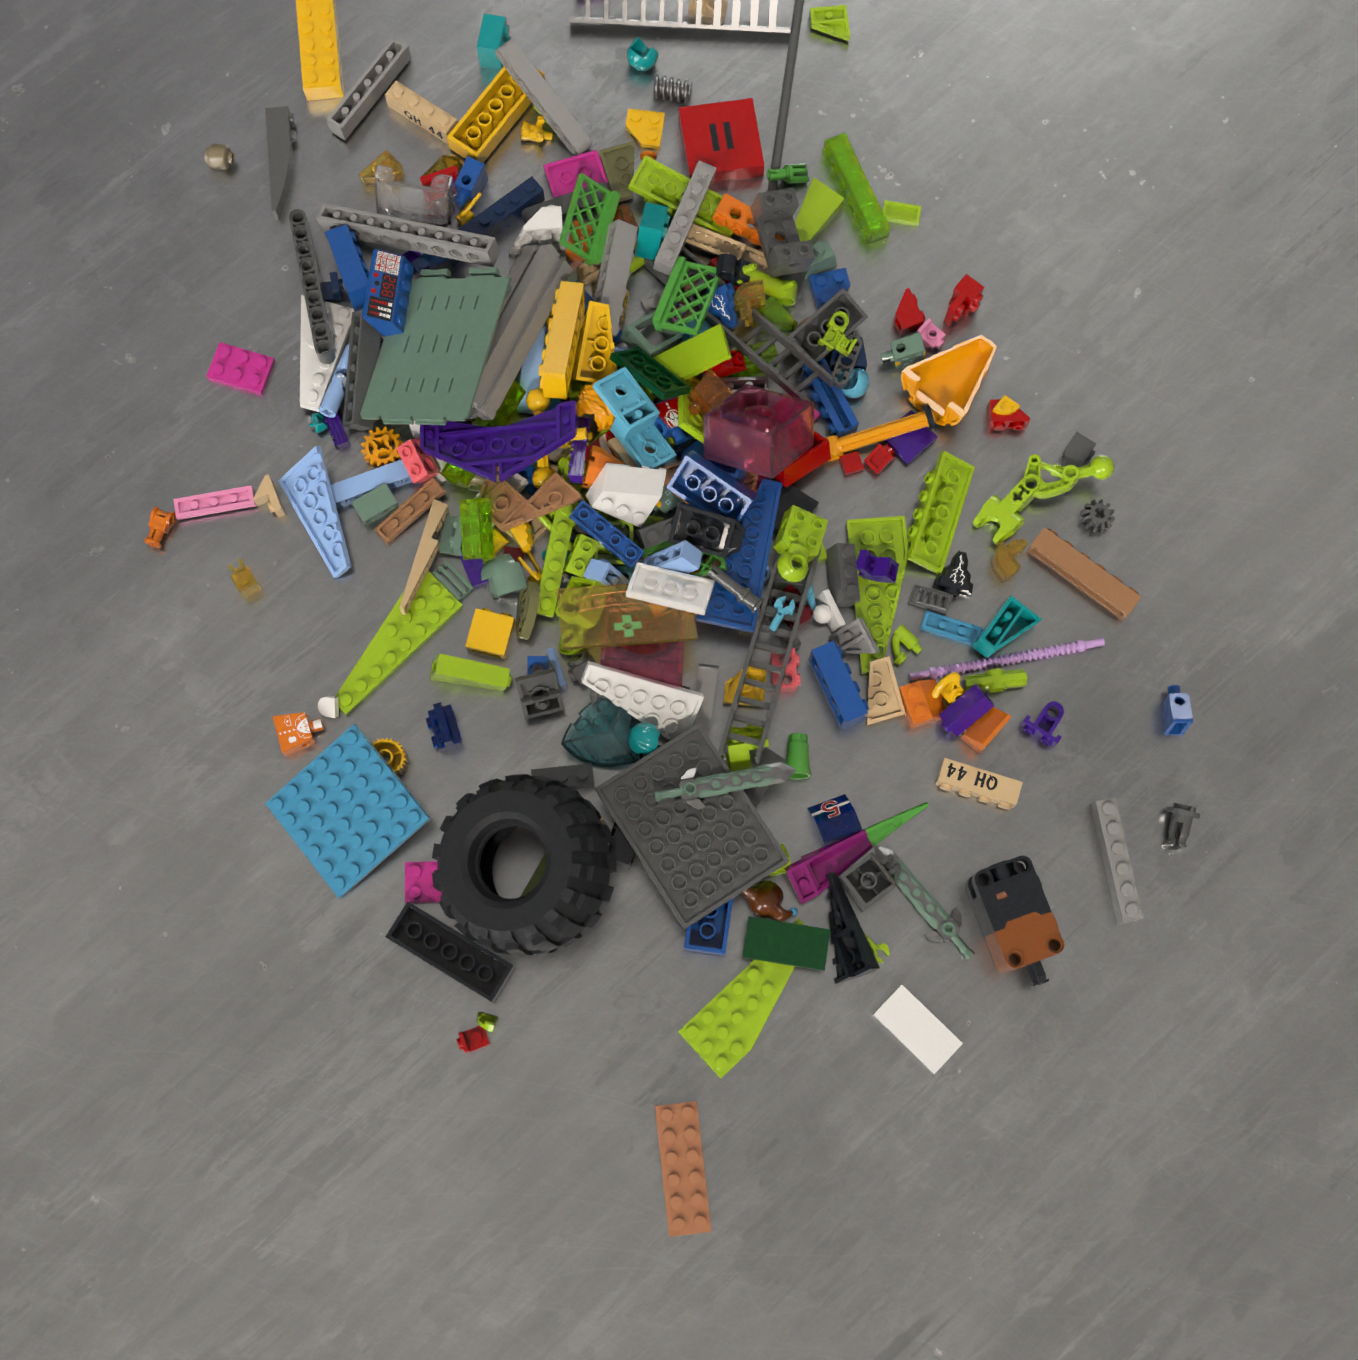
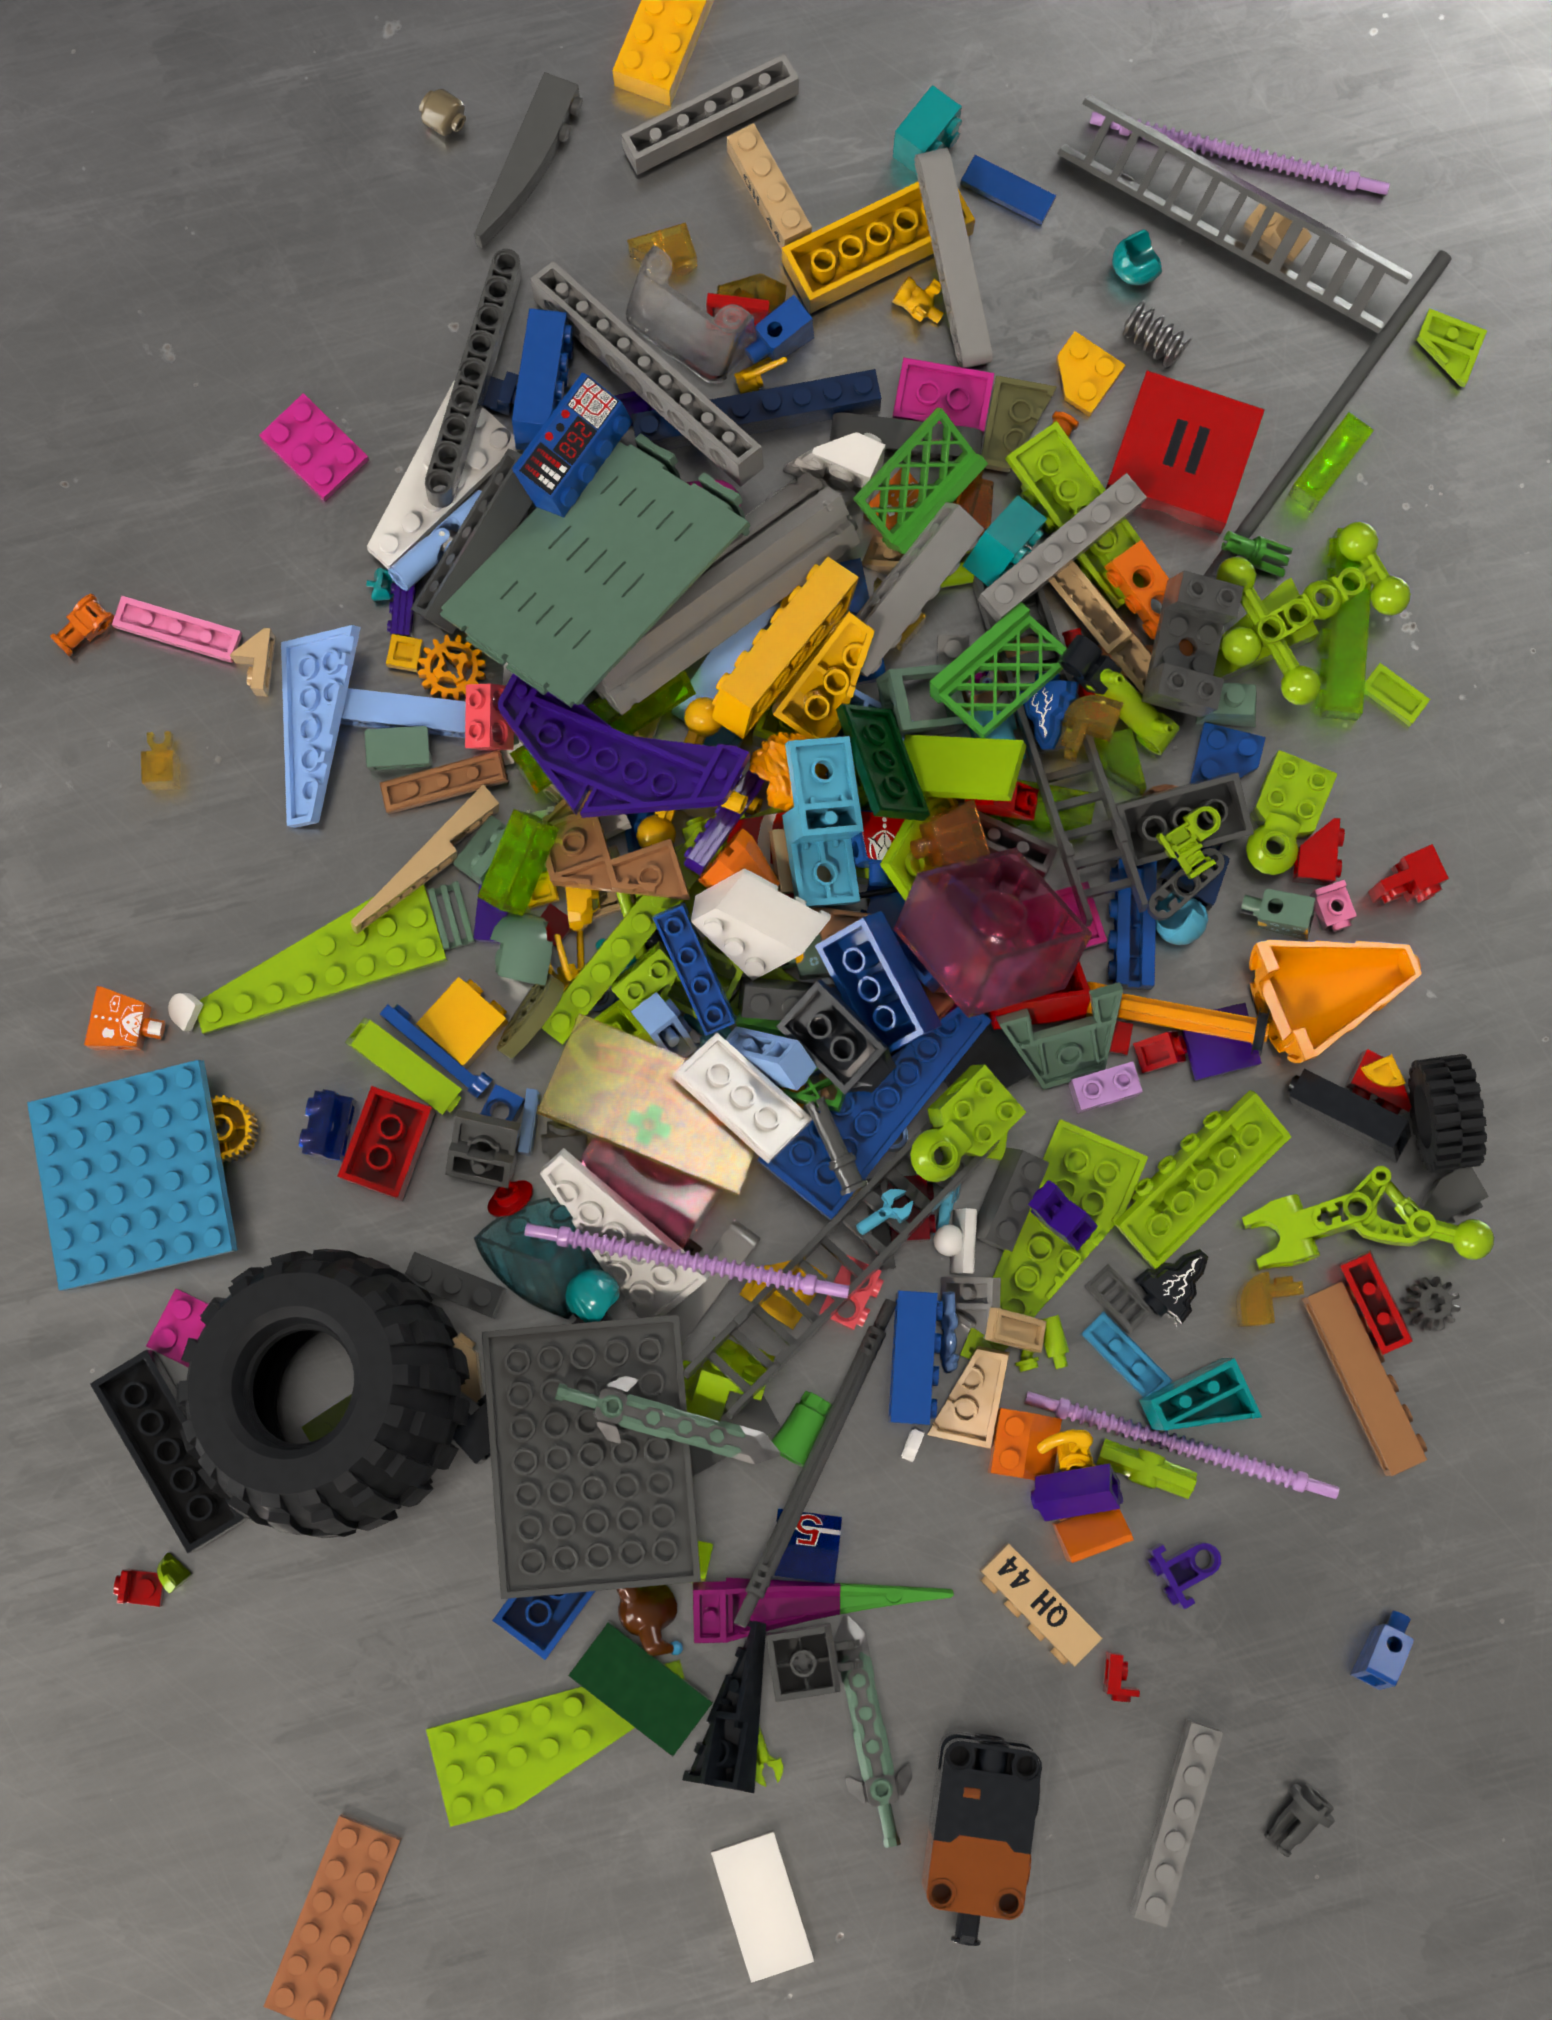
camera: 30 degrees right, 5 degrees up
none -> red brick [337,1086,436,1201]
none -> blue plate [380,1004,493,1099]
none -> yellow plate [386,634,424,672]
none -> red piece [487,1180,534,1217]
none -> lavender hose [524,1223,850,1299]
none -> dark grey axle [734,1299,897,1628]
none -> white tile [901,1427,925,1462]
none -> medium blue animal [940,1292,959,1373]
none -> blue tile [960,155,1056,225]
none -> tan tile [985,1308,1047,1353]
none -> sand green wing [996,982,1123,1089]
none -> lavender brick [1068,1061,1143,1114]
none -> red bracket [1103,1652,1140,1702]
none -> lime piece [1216,522,1411,705]
none -> lime brick [1246,750,1338,875]
none -> clear neon green brick [1288,412,1374,513]
none -> black slope [1288,1068,1412,1163]
none -> red brick [1340,1250,1413,1355]
none -> black tyre [1408,1054,1487,1173]

